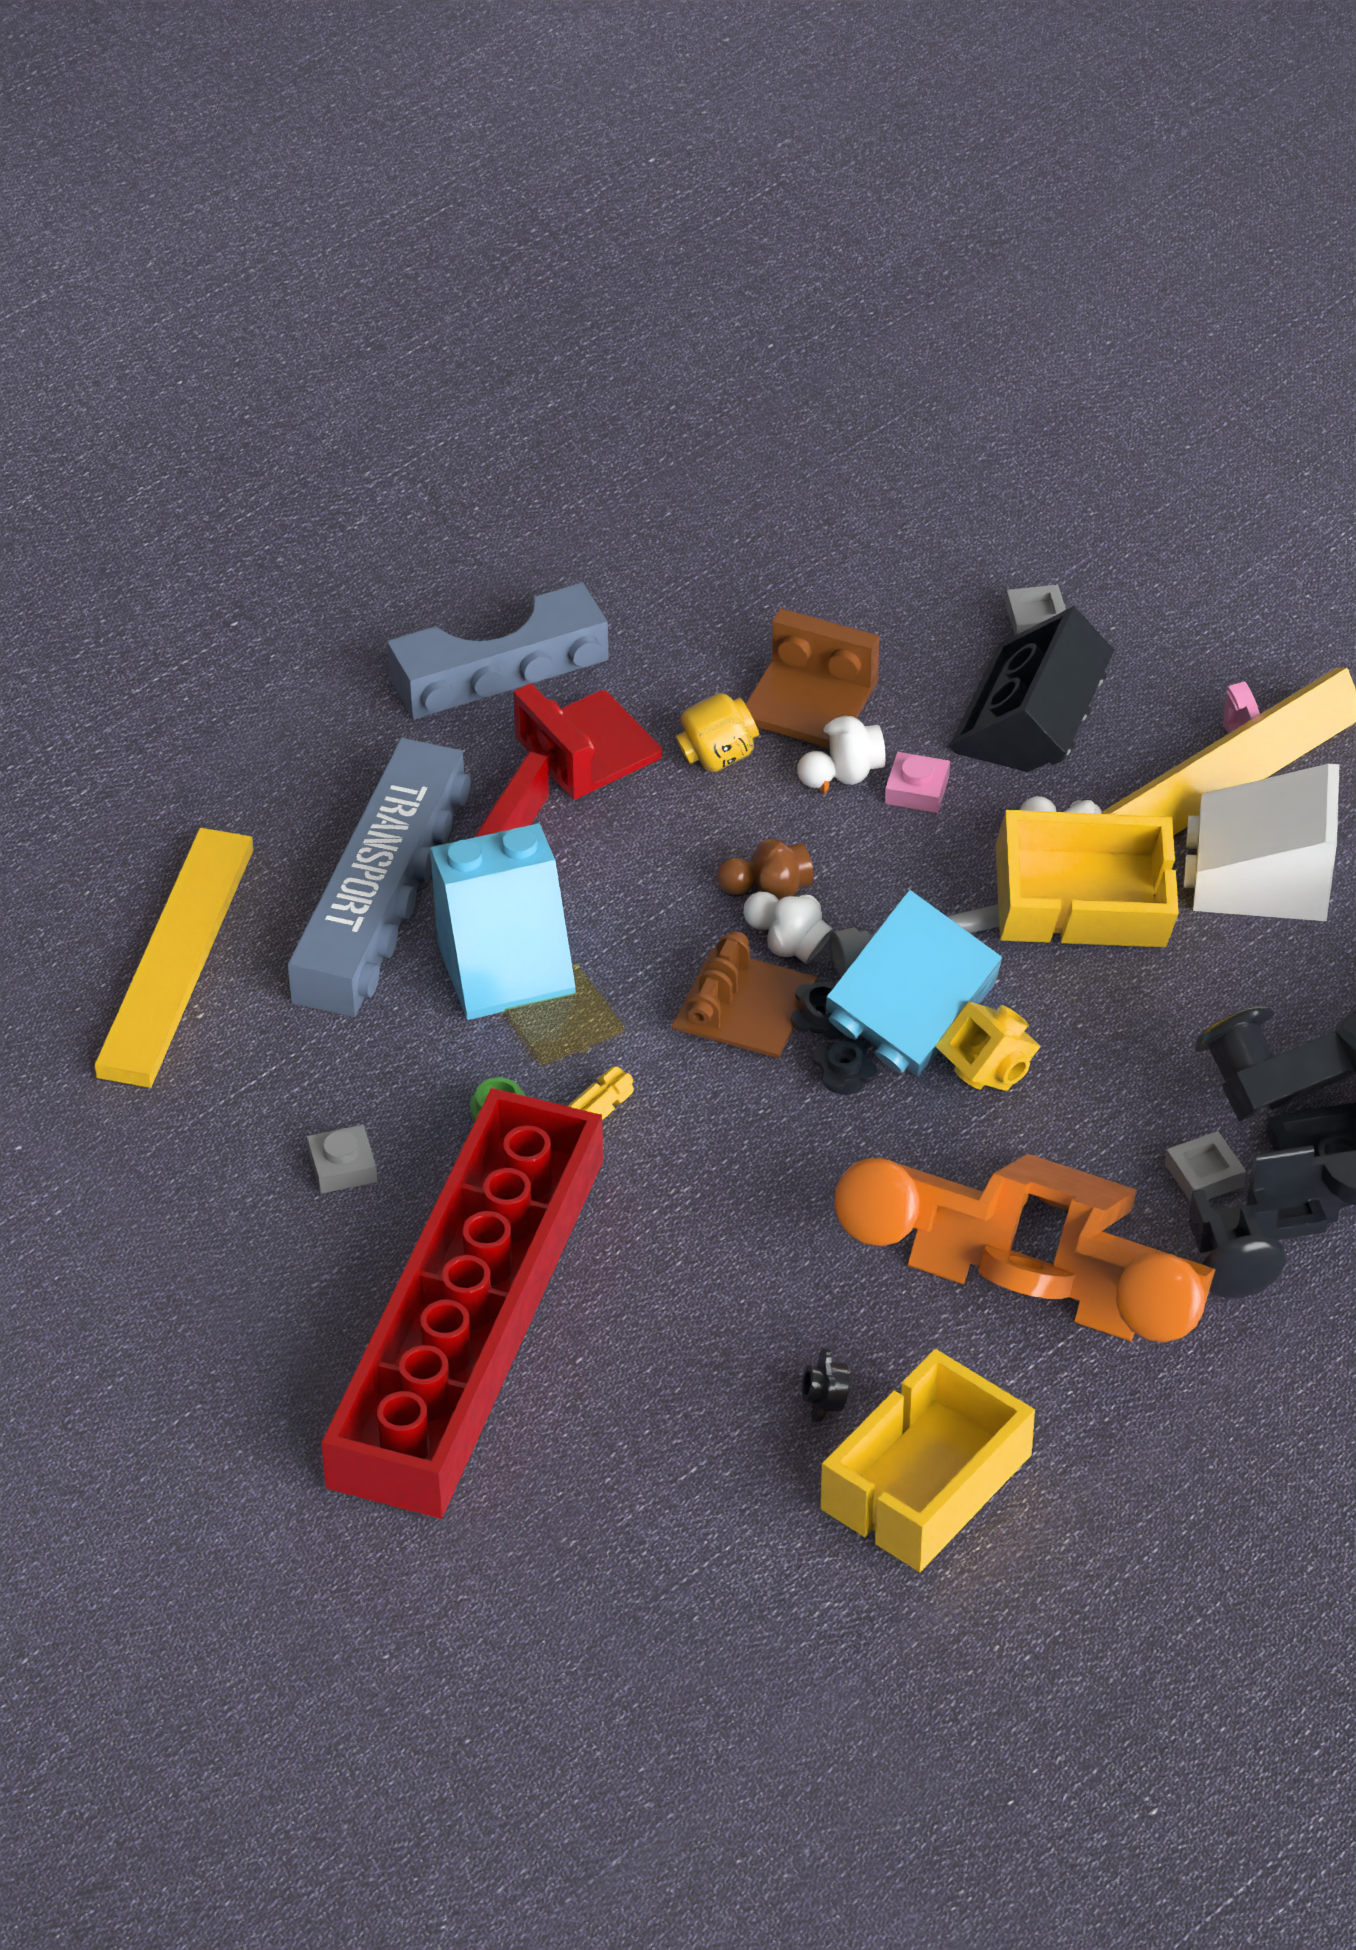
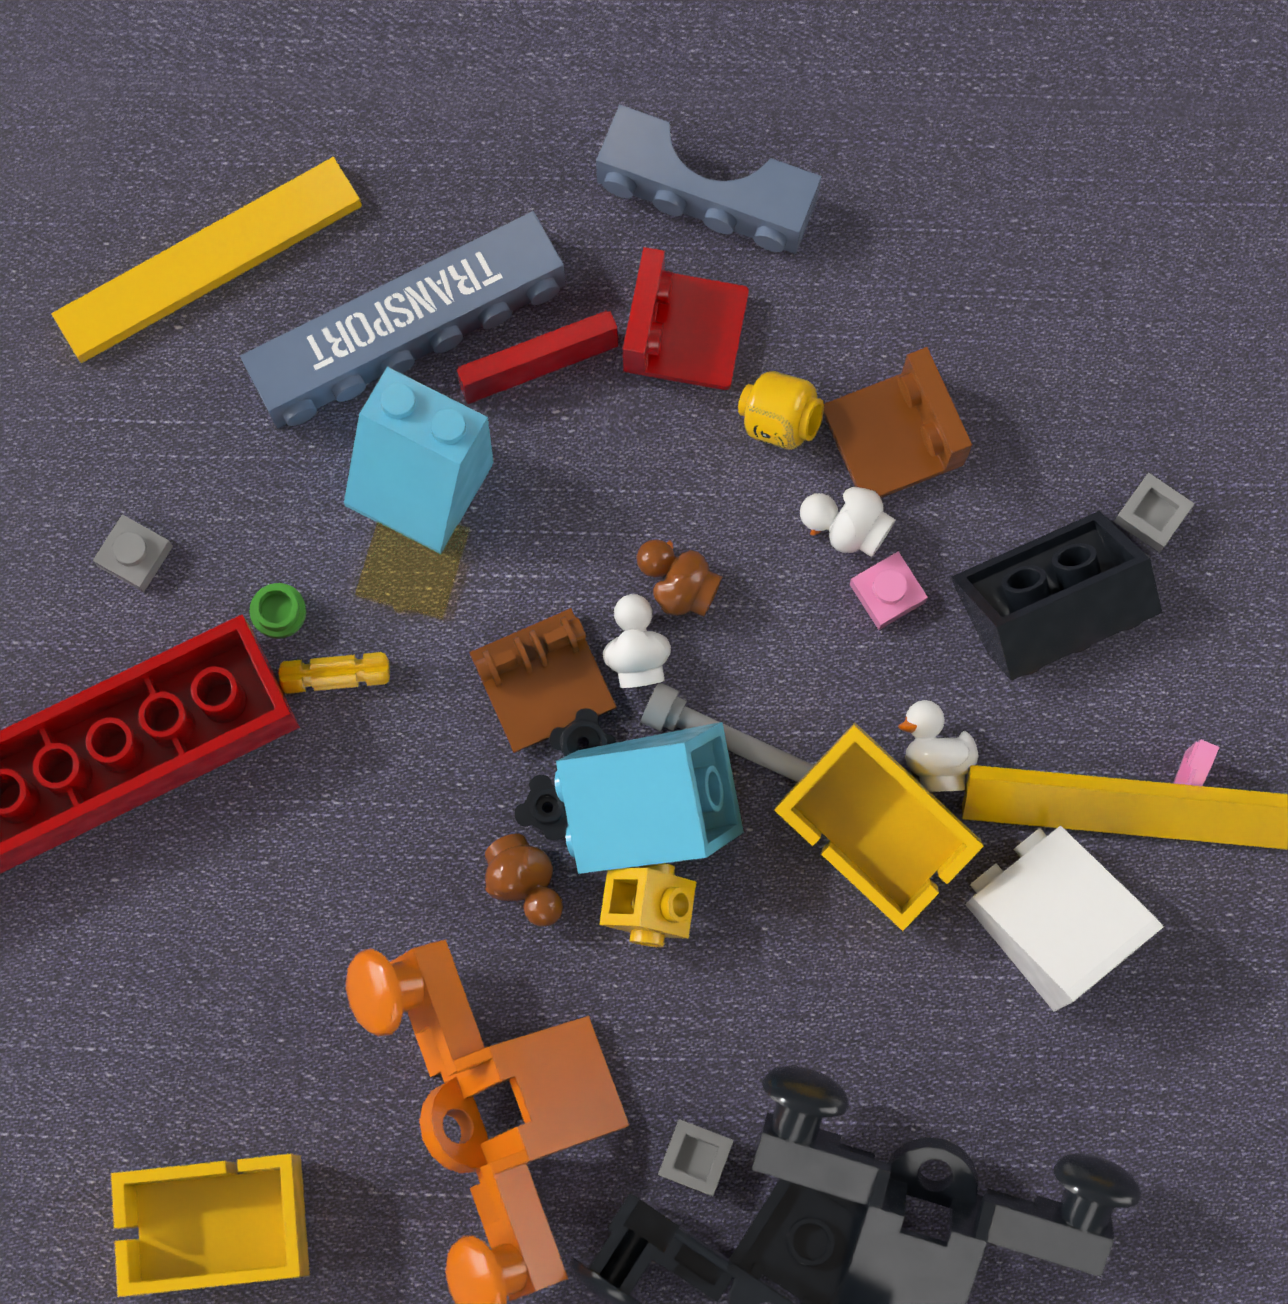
camera: 45 degrees right, 30 degrees up
black plate [802,1348,850,1422] -> none
none -> dark orange animal [485,834,563,927]

